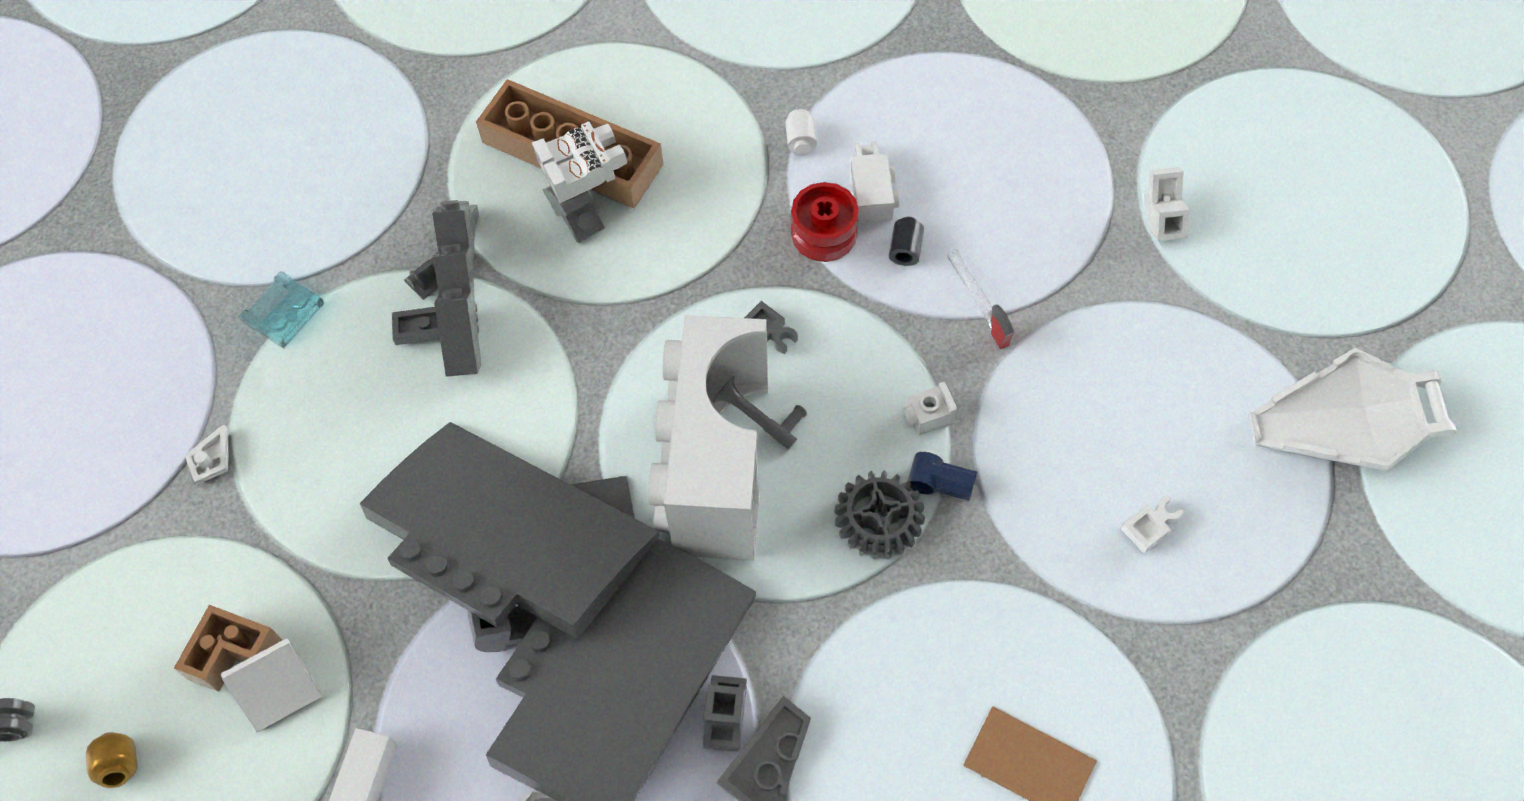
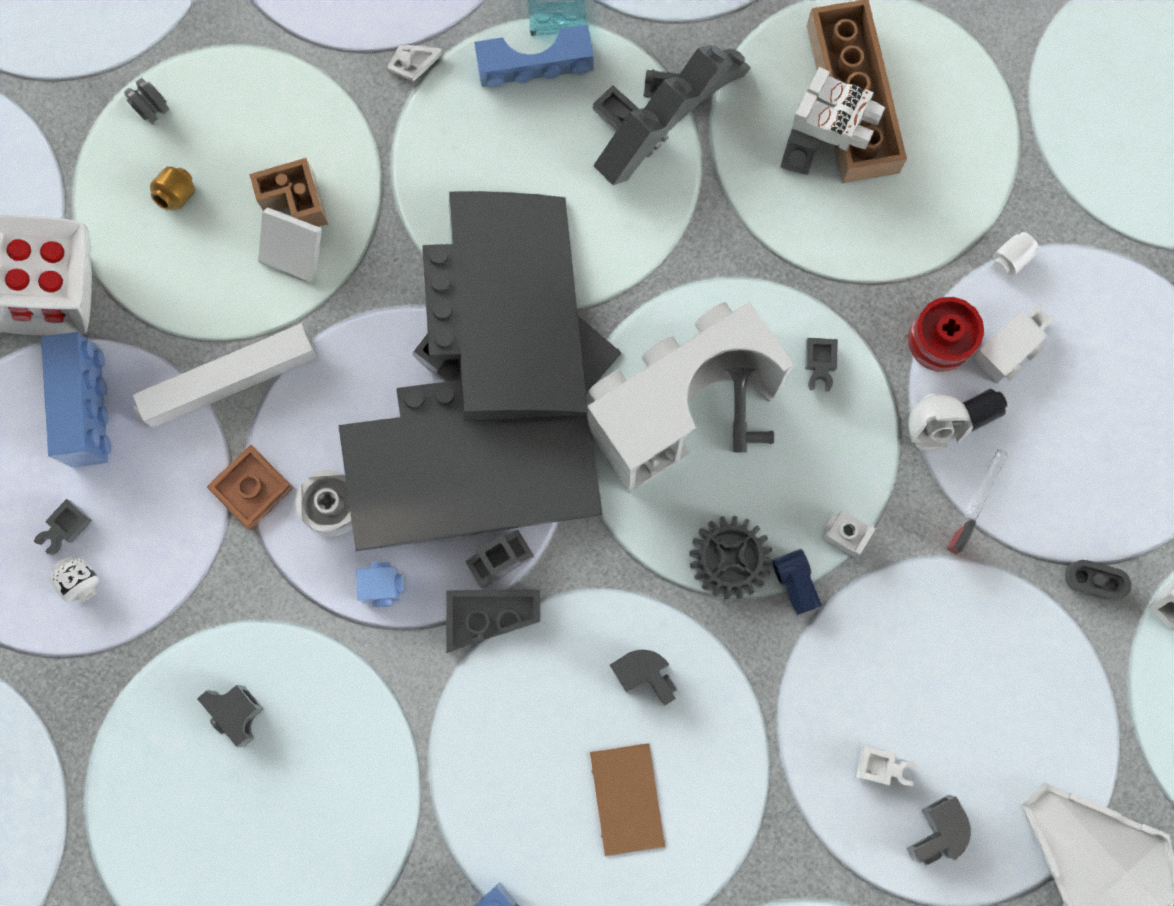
camera: 55 degrees right, 15 degrees up
none -> medium blue arch [474,25,594,87]
none -> dark grey brick [610,649,677,706]
none -> dark grey brick [906,795,971,865]
none -> white cylinder [908,393,973,450]
none -> dark grey plate [1065,560,1131,601]

